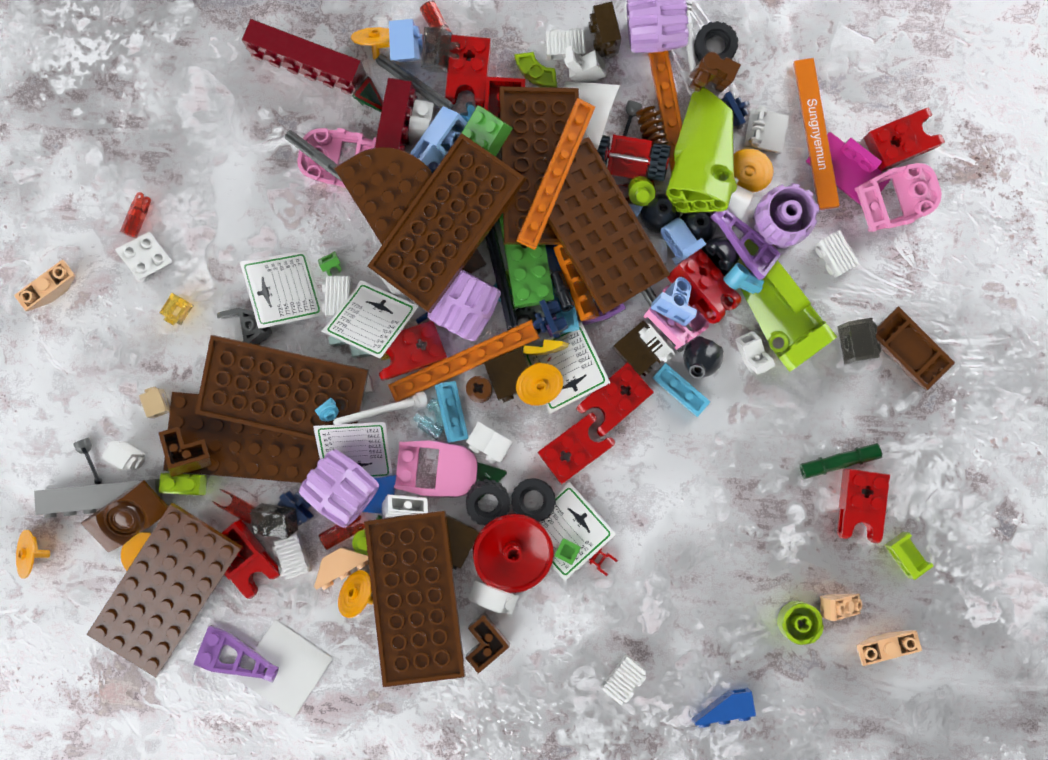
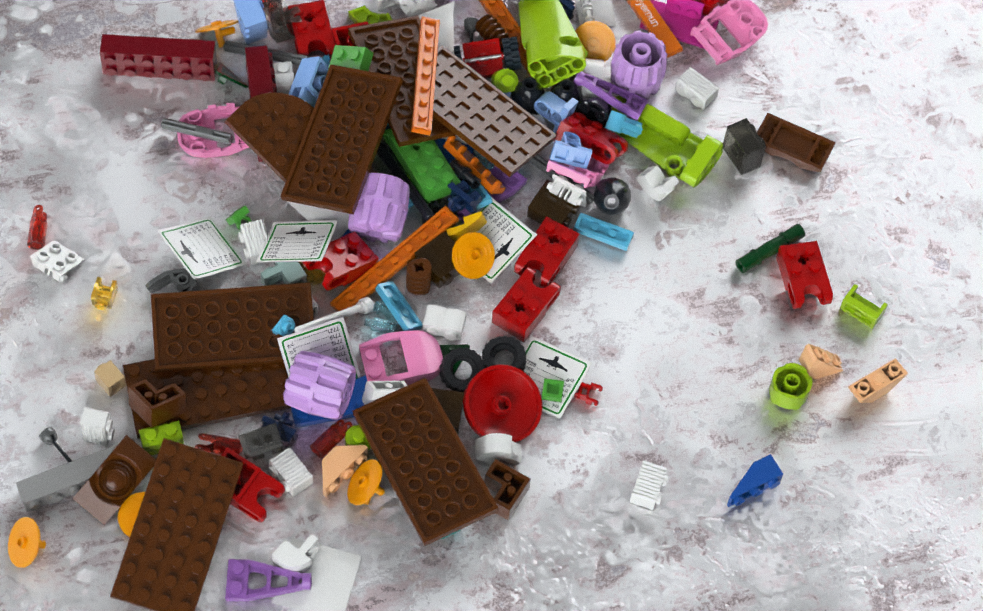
camera: 25 degrees left, 25 degrees down
none -> white brick [272,534,319,573]

